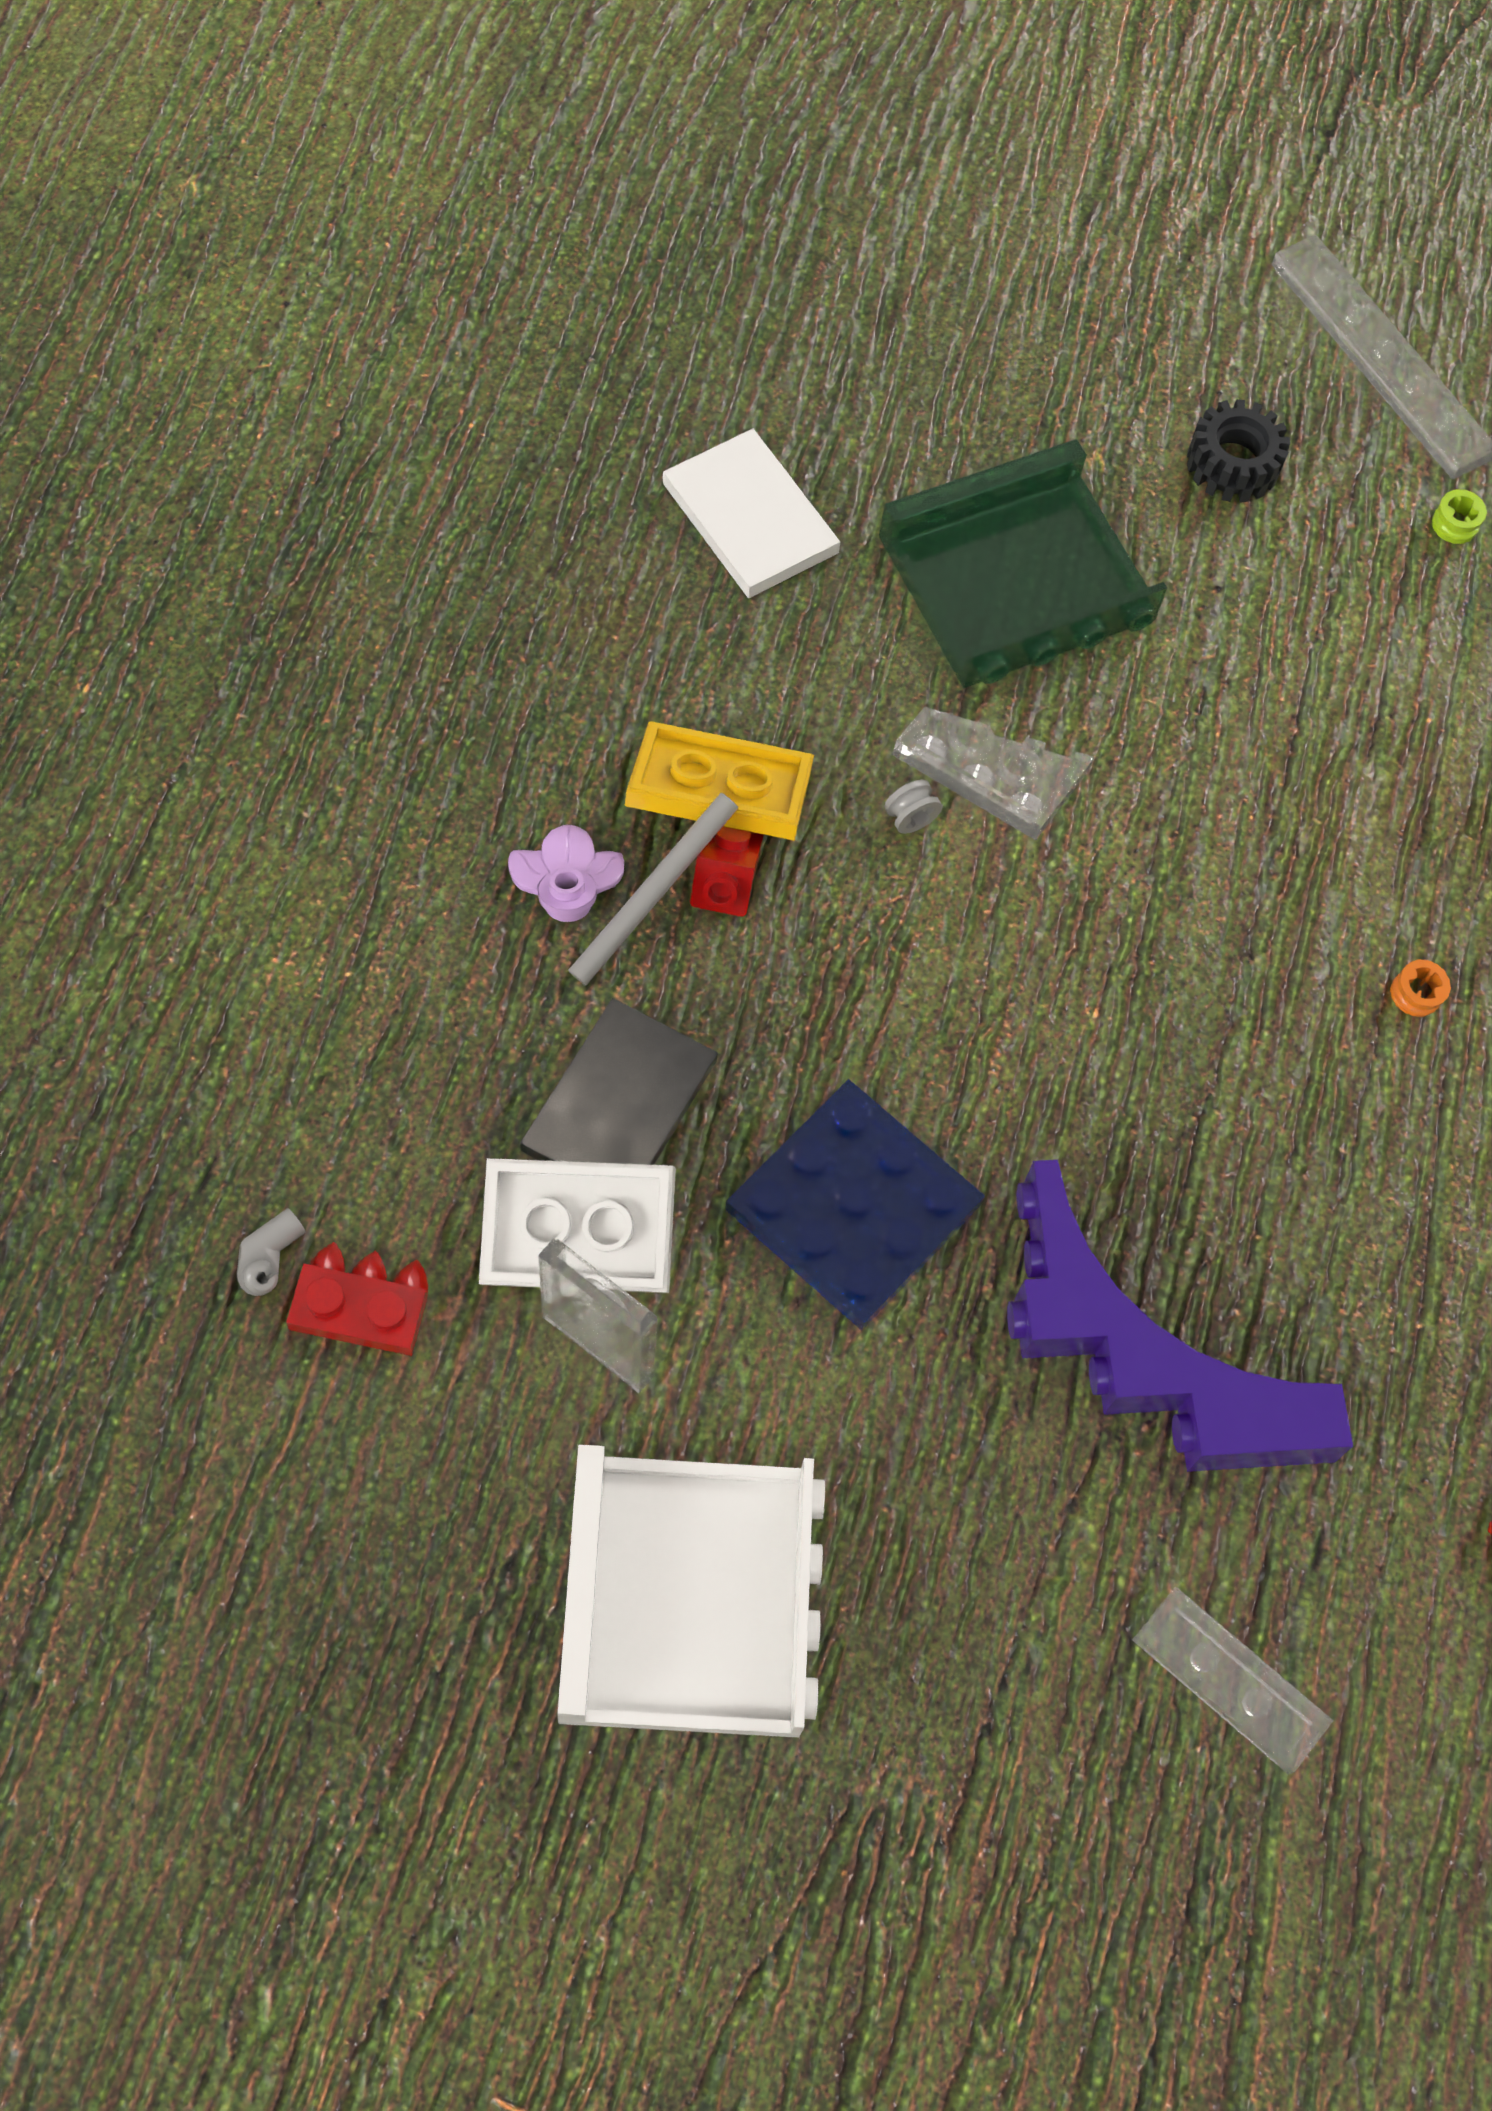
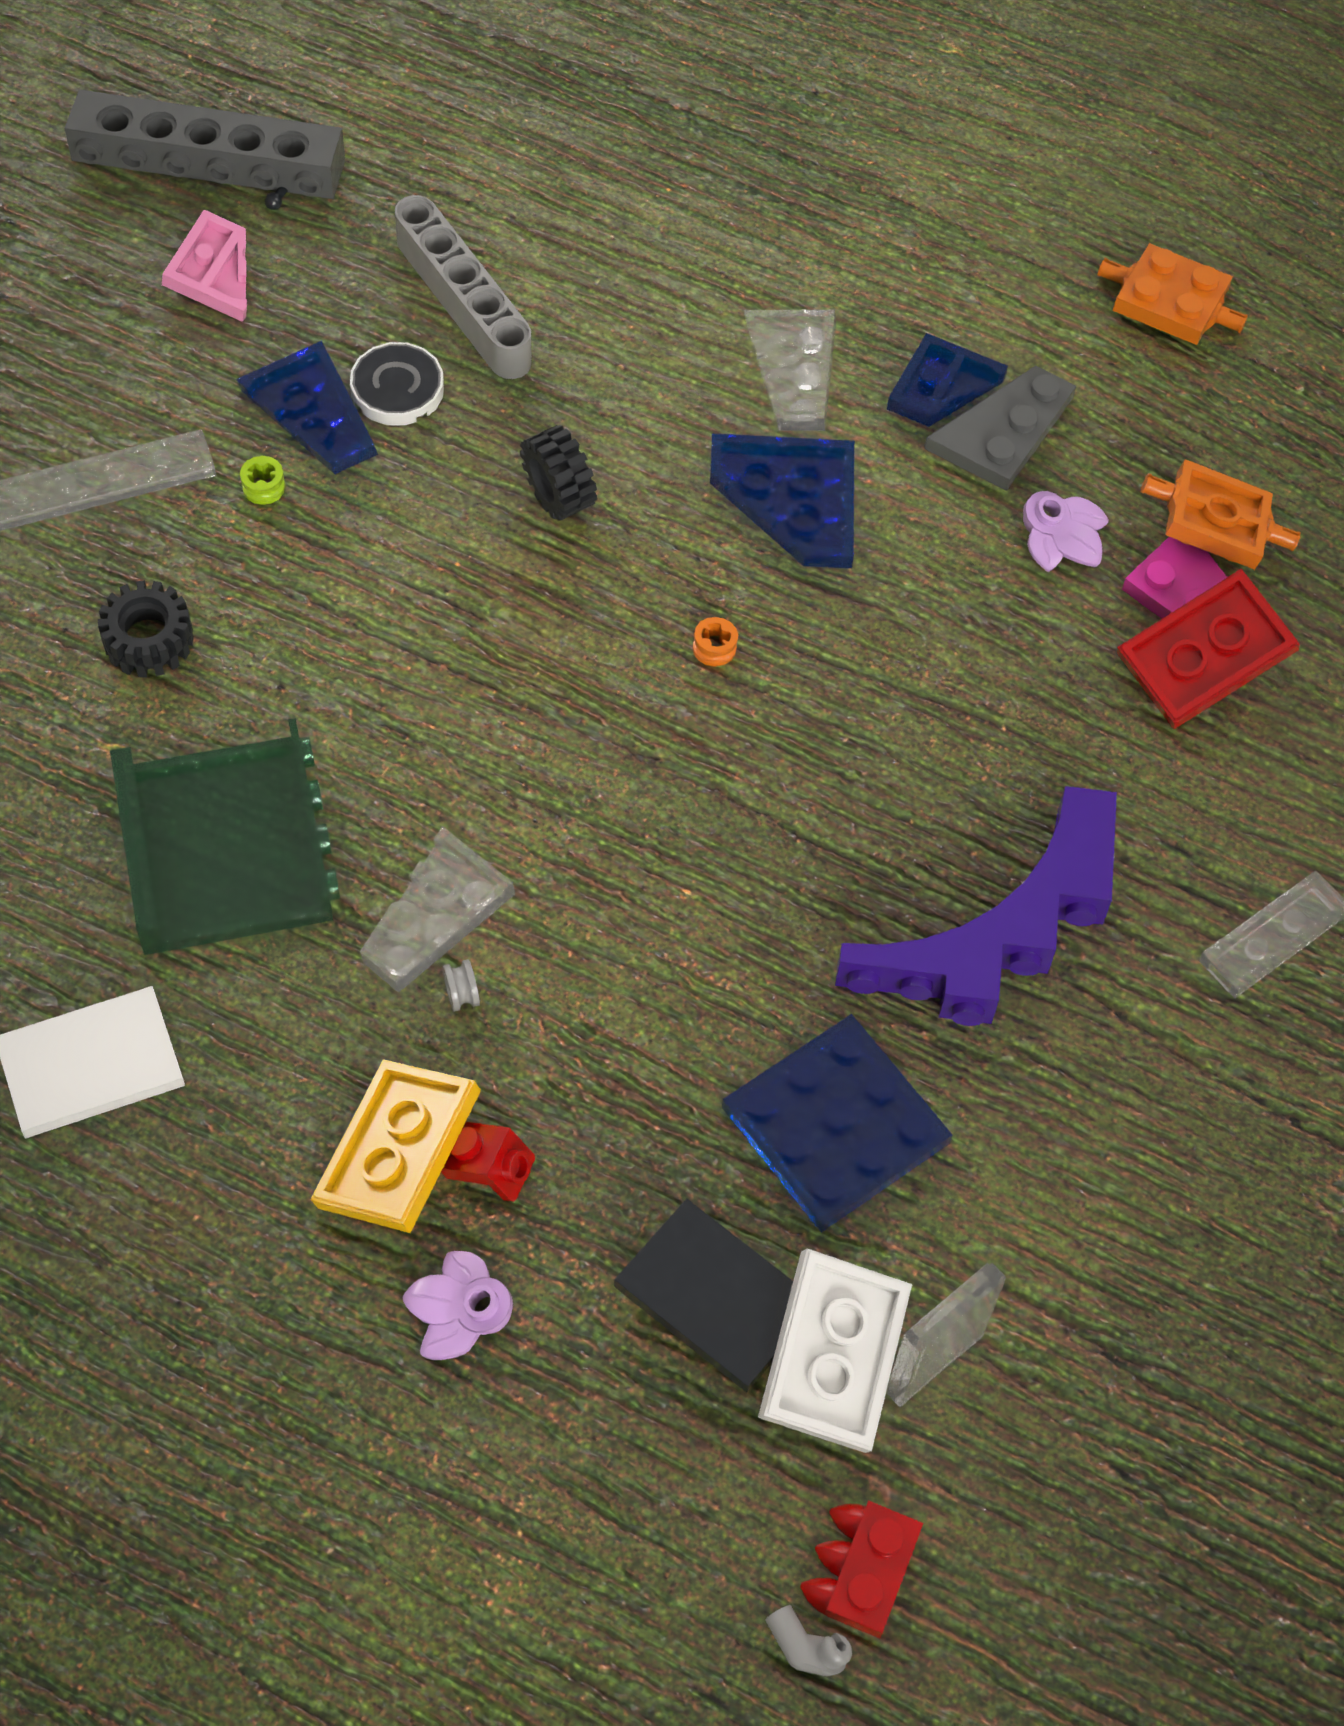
camera: 75 degrees left, 5 degrees down
white panel [558,1445,825,1738] -> none
light grey bar [568,793,738,986] -> none

